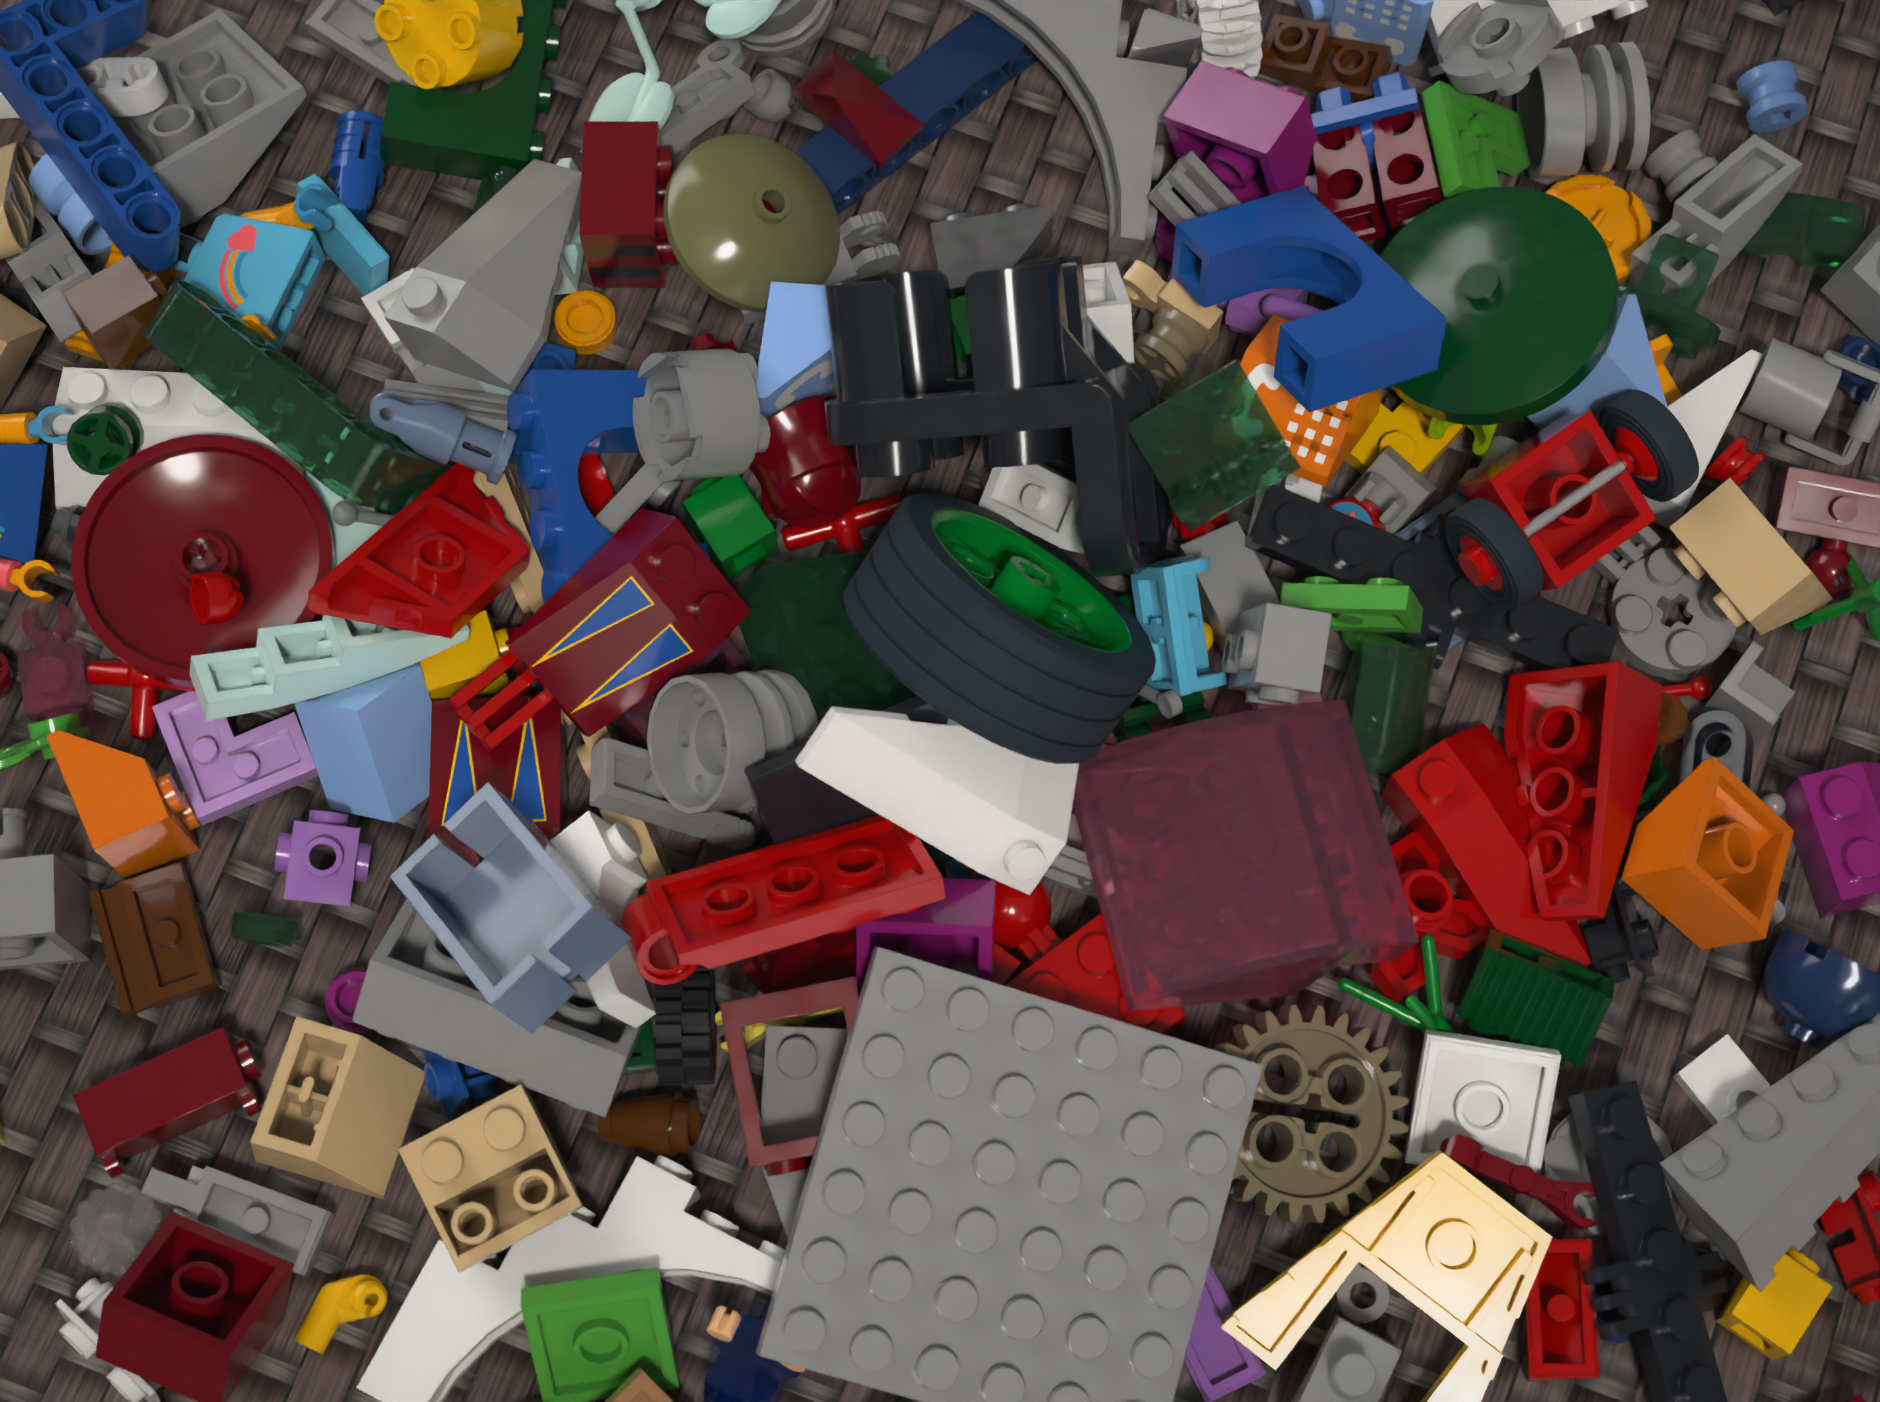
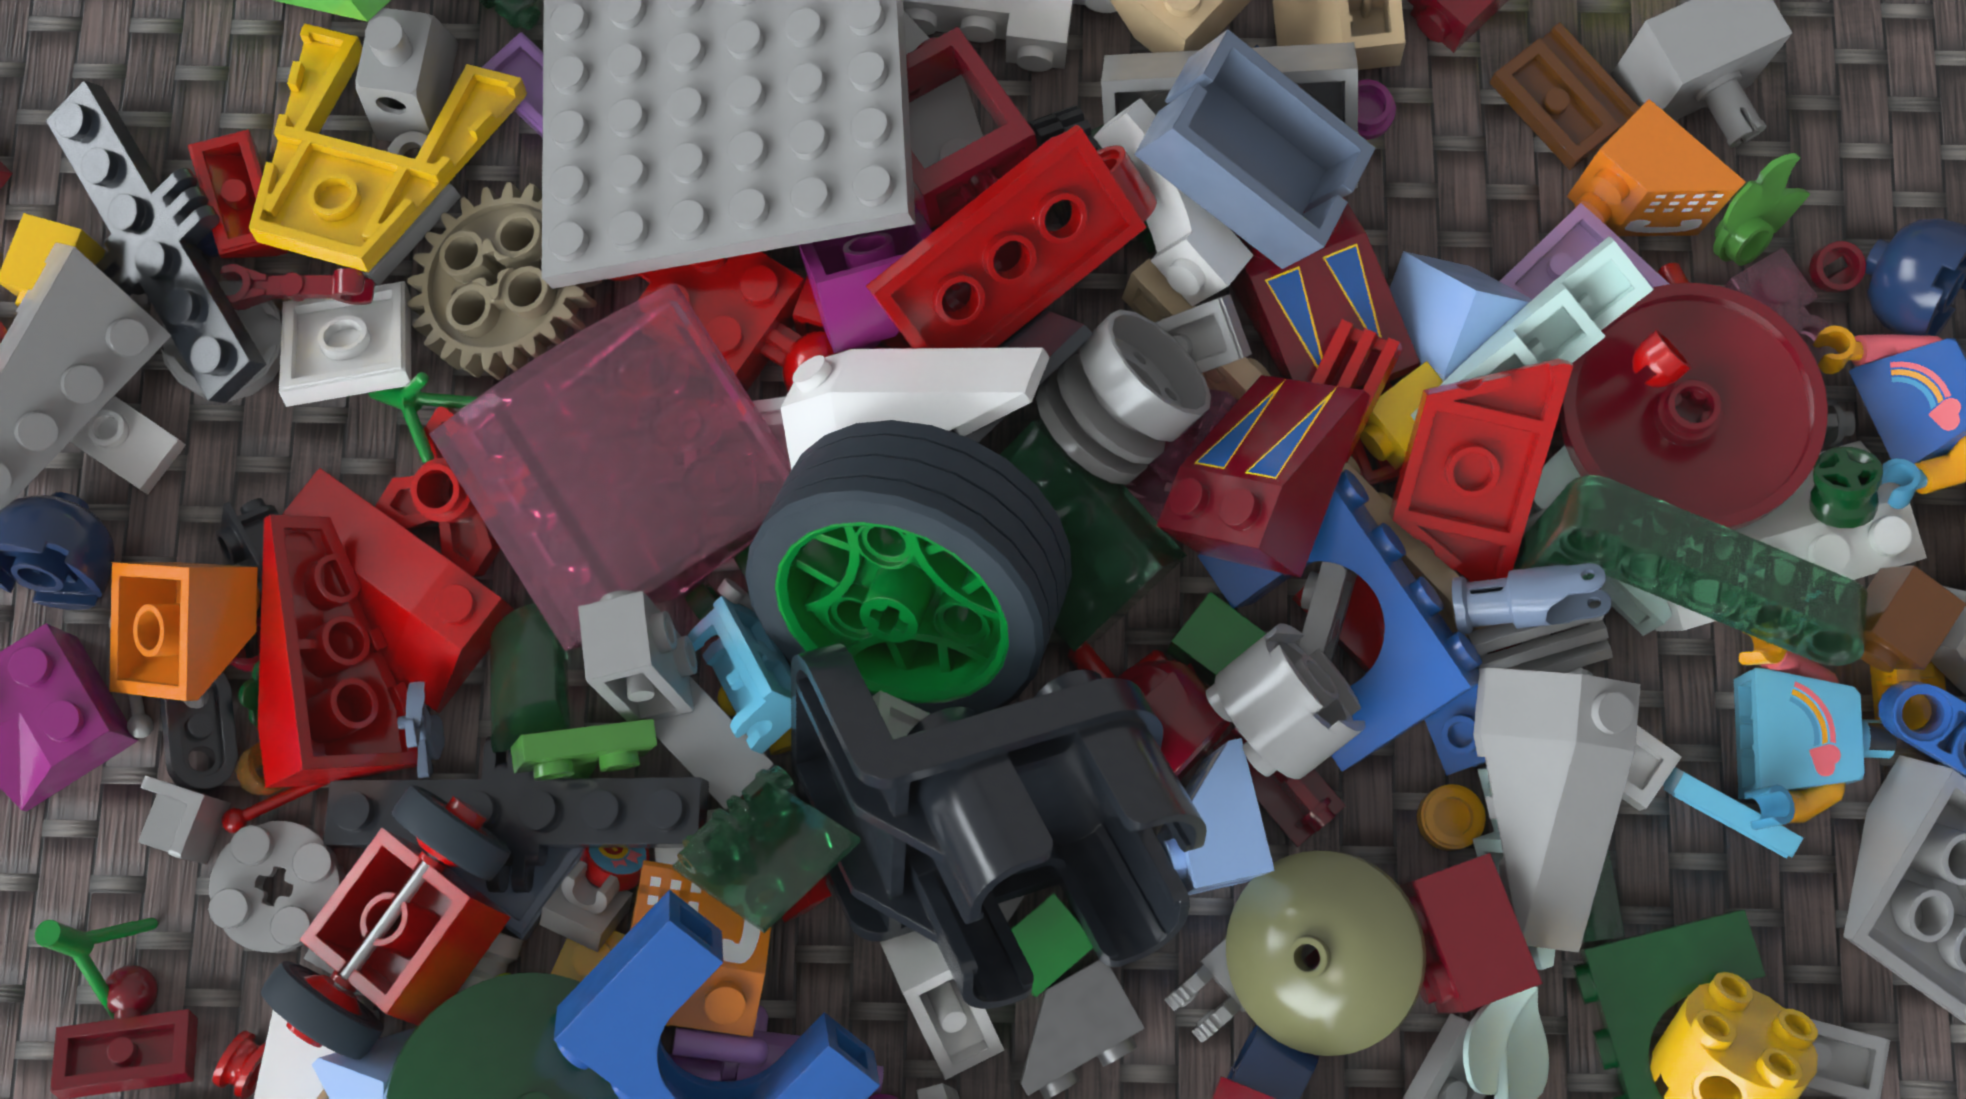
camera: 160 degrees right, 5 degrees up
clear green tile [230,912,299,947] -> none
medium lavender brick [274,810,372,907] -> none
blue hinge [329,111,386,224] -> none
reddish brown cone [598,1092,700,1159] -> none
tan plate [1122,260,1223,355] -> none
dark tan wheel [1133,306,1209,384] -> none
dark green brick [1457,928,1615,1067] -> none
tan slope [1669,478,1833,635] -> none
none -> sand blue piece [398,682,445,778]

